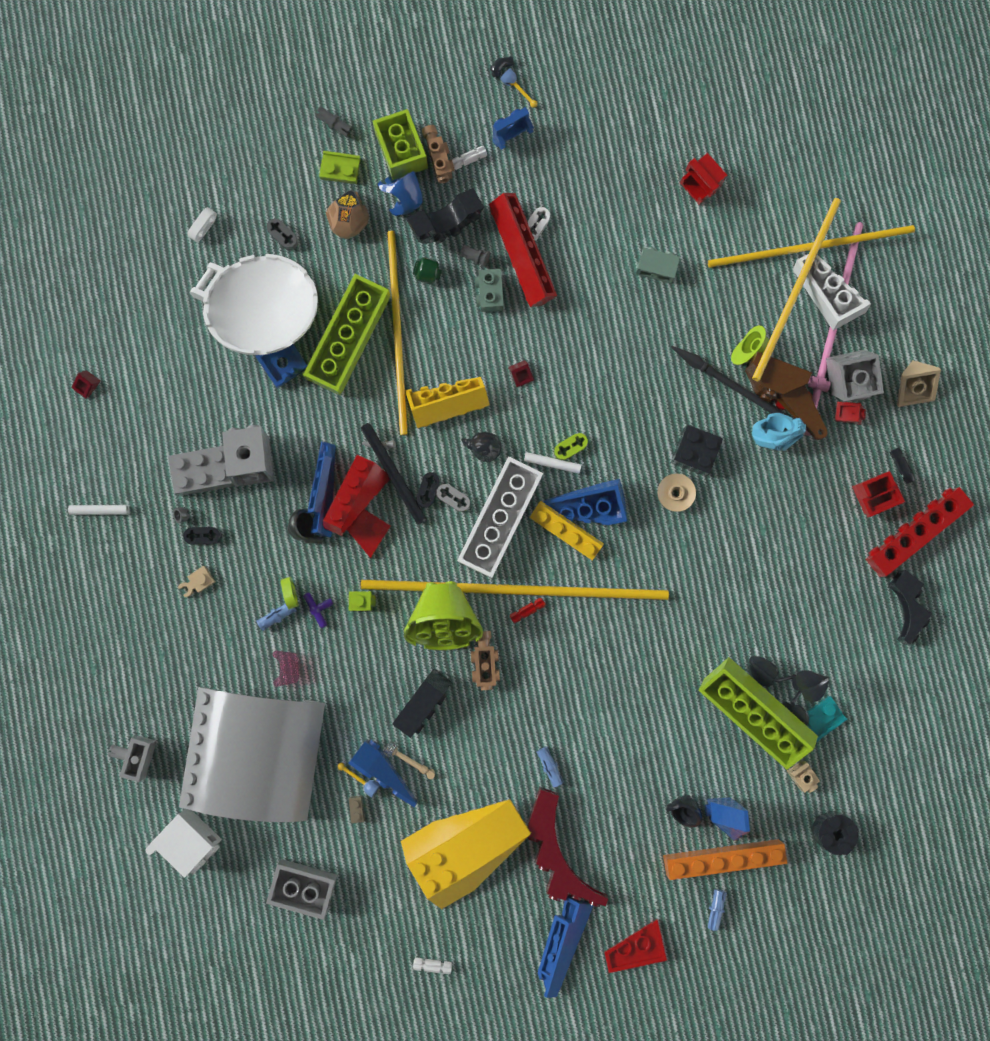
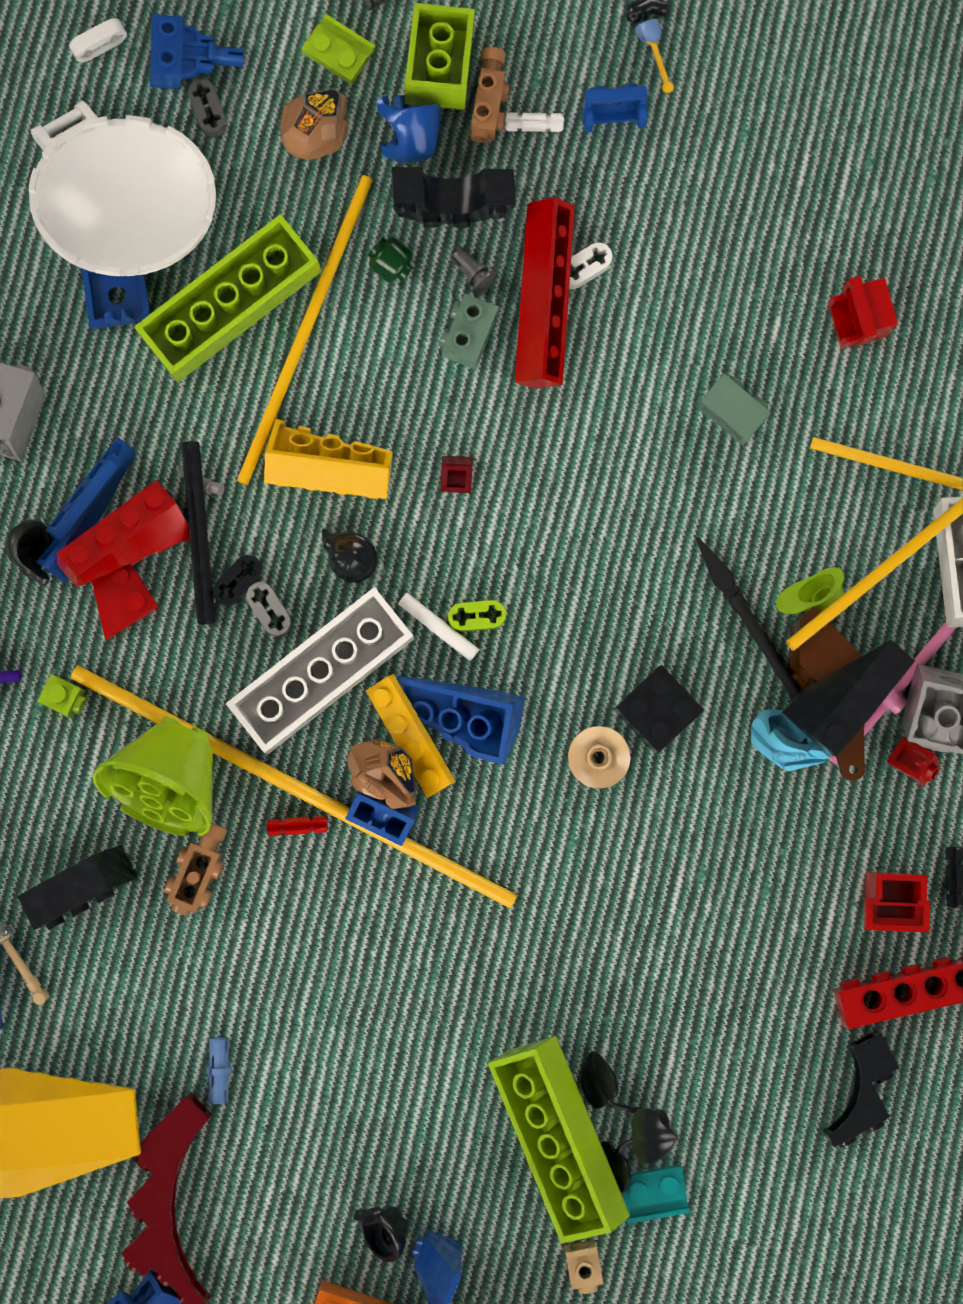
camera: 25 degrees right, 0 degrees up
none -> blue brick [150,14,243,90]
none -> blue brick [345,791,420,846]
none -> medium nougat helmet [347,739,416,809]
none -> black wedge [781,640,915,757]

